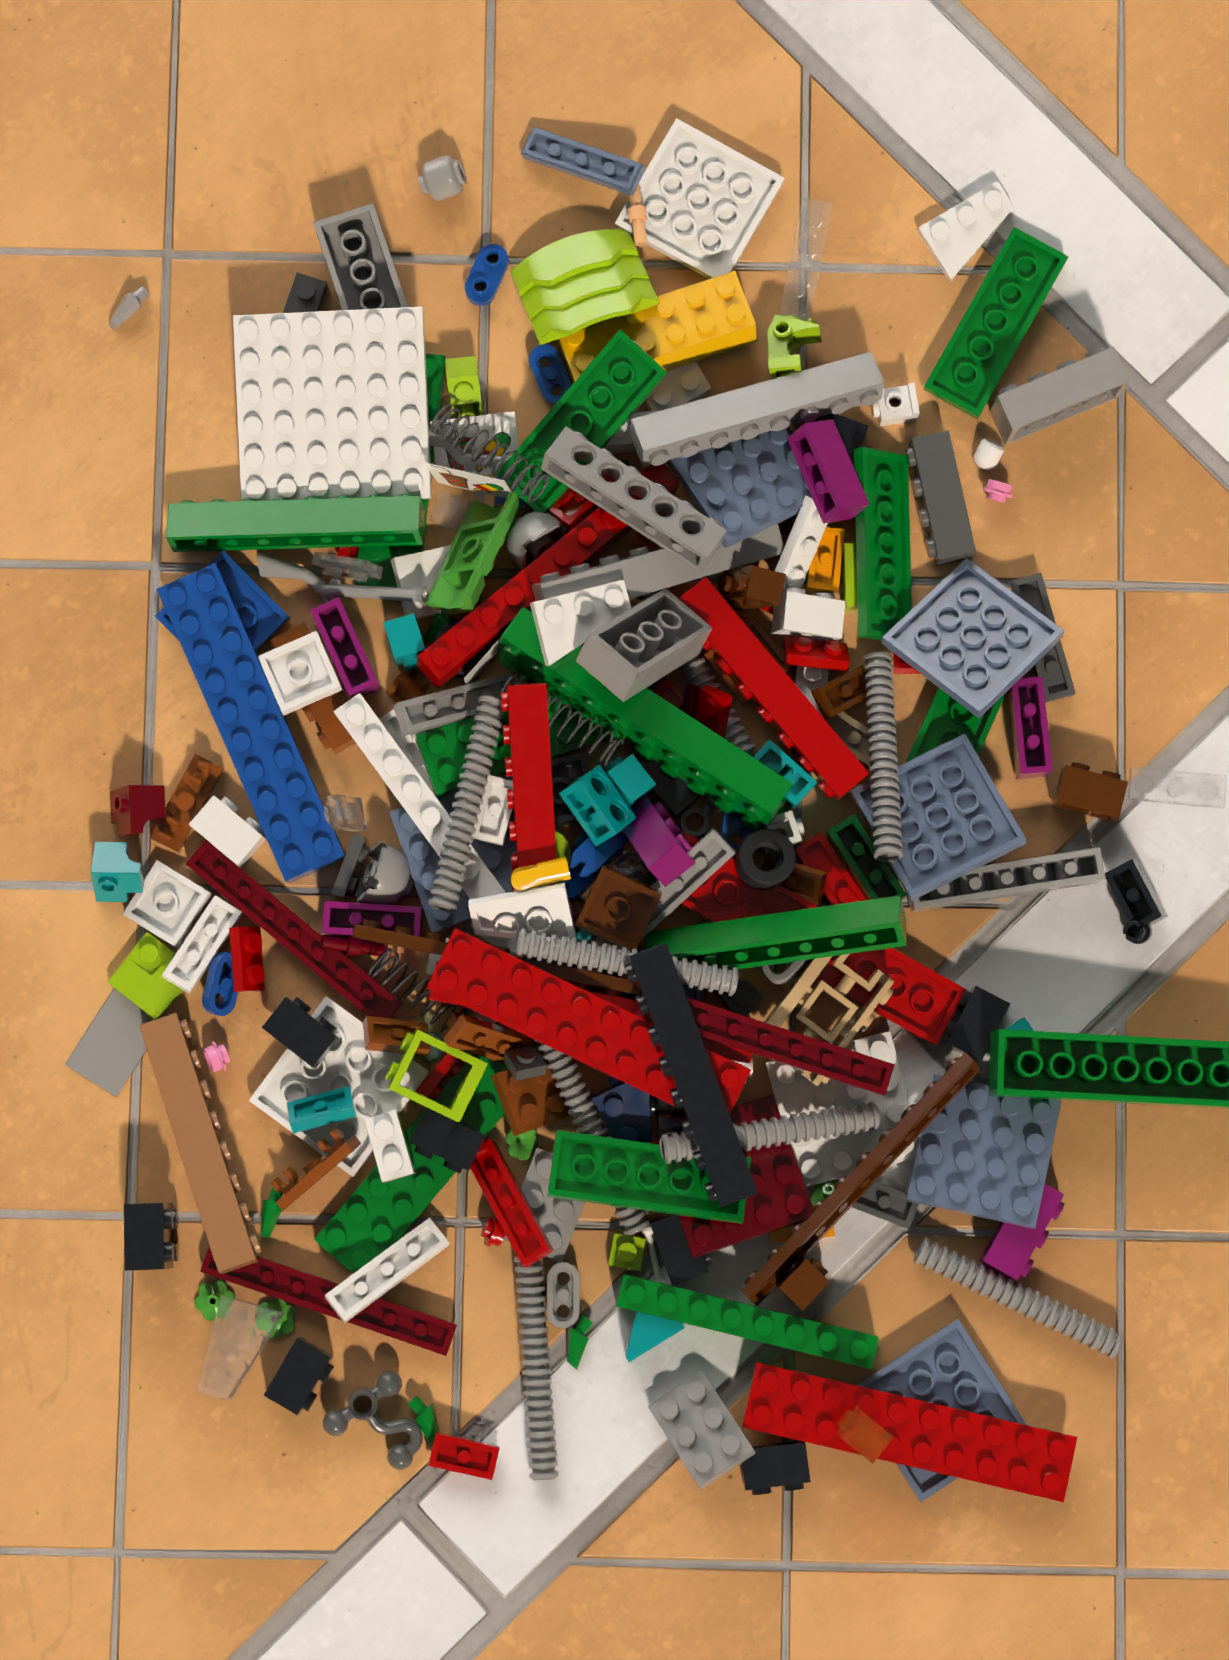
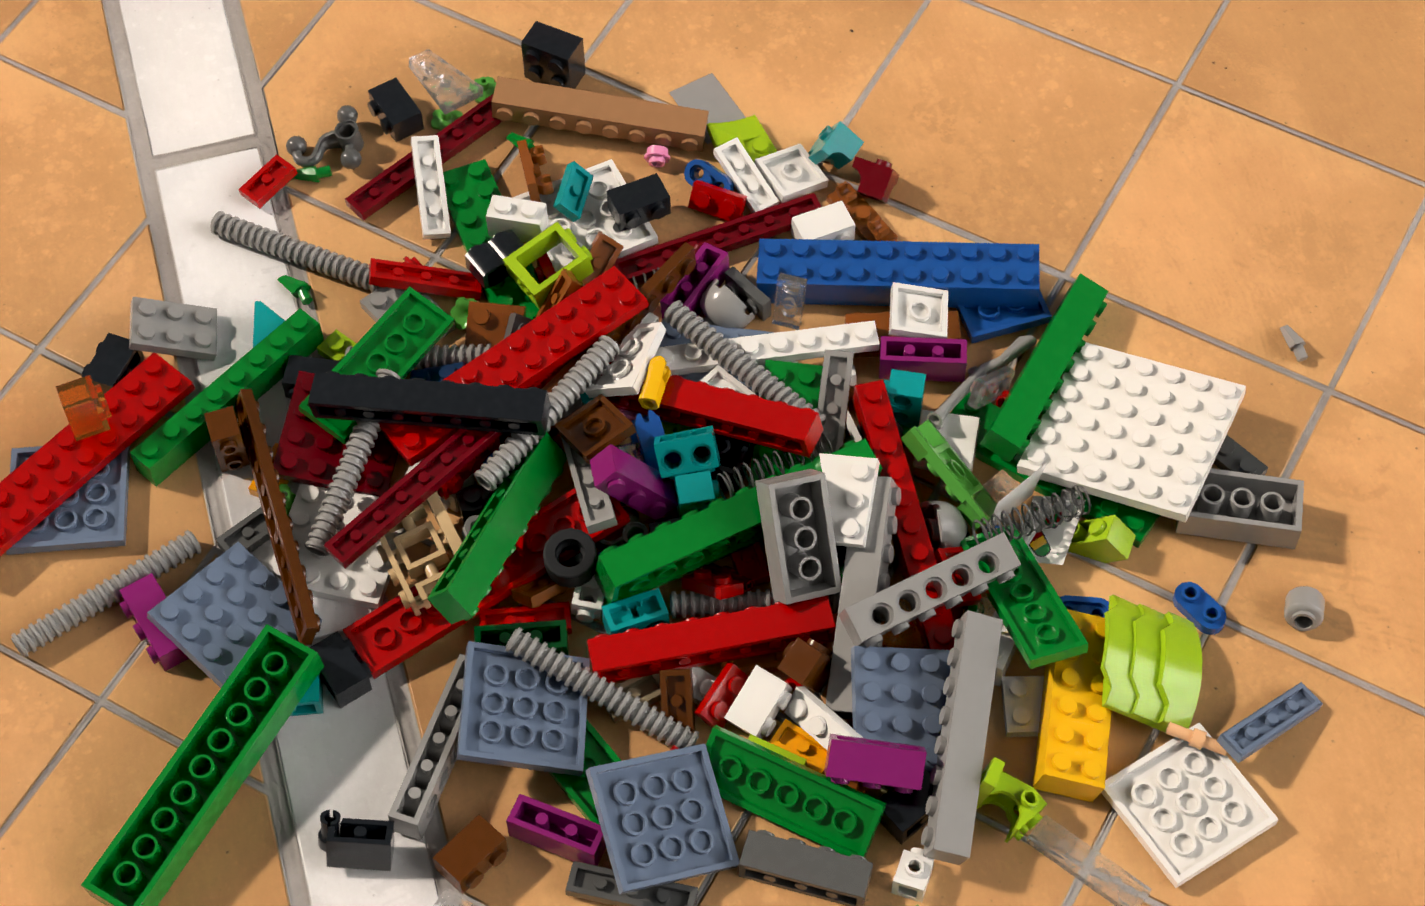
camera: 120 degrees right, 25 degrees down
light grey plate [547,1262,580,1328] -> none

